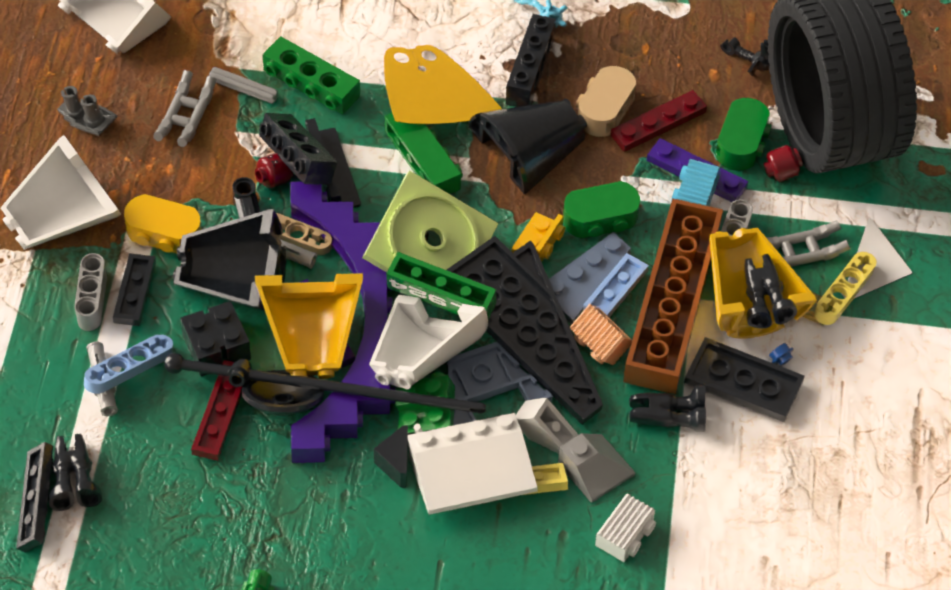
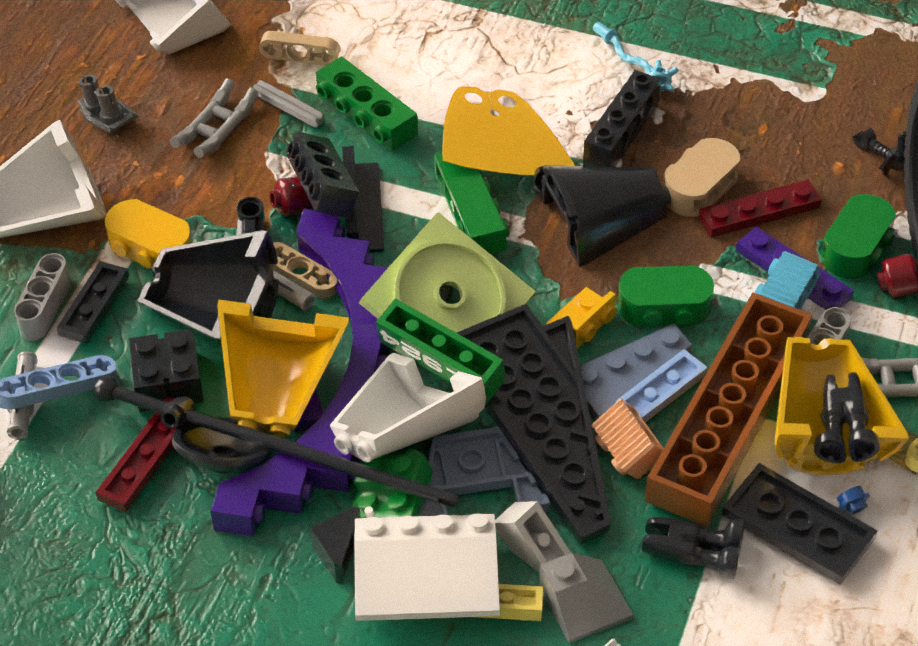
camera: 15 degrees right, 5 degrees down
none -> tan beam [259,31,341,66]

